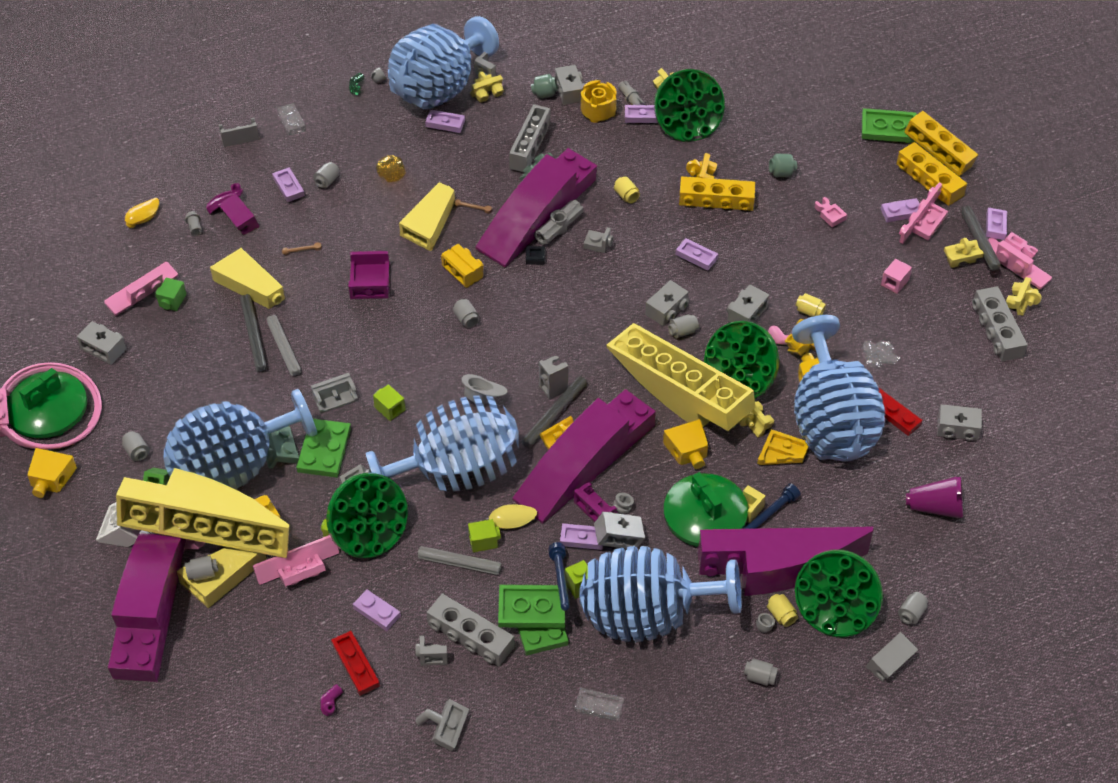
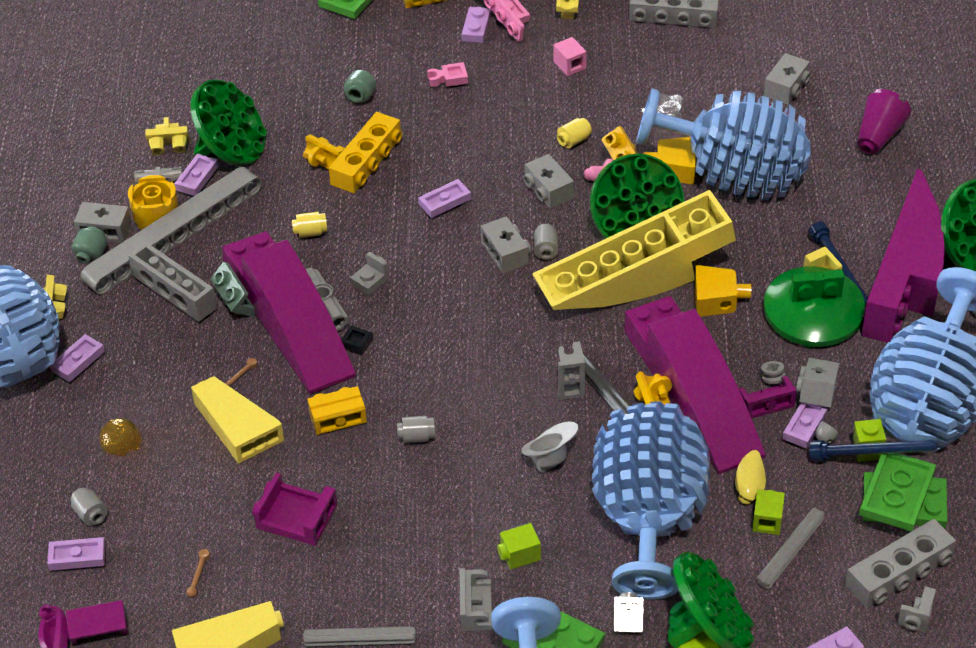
camera: 65 degrees left, 5 degrees down
yellow wing [757,429,809,465] -> none
none -> light grey beam [80,167,262,294]
none -> light grey hinge [815,421,839,443]

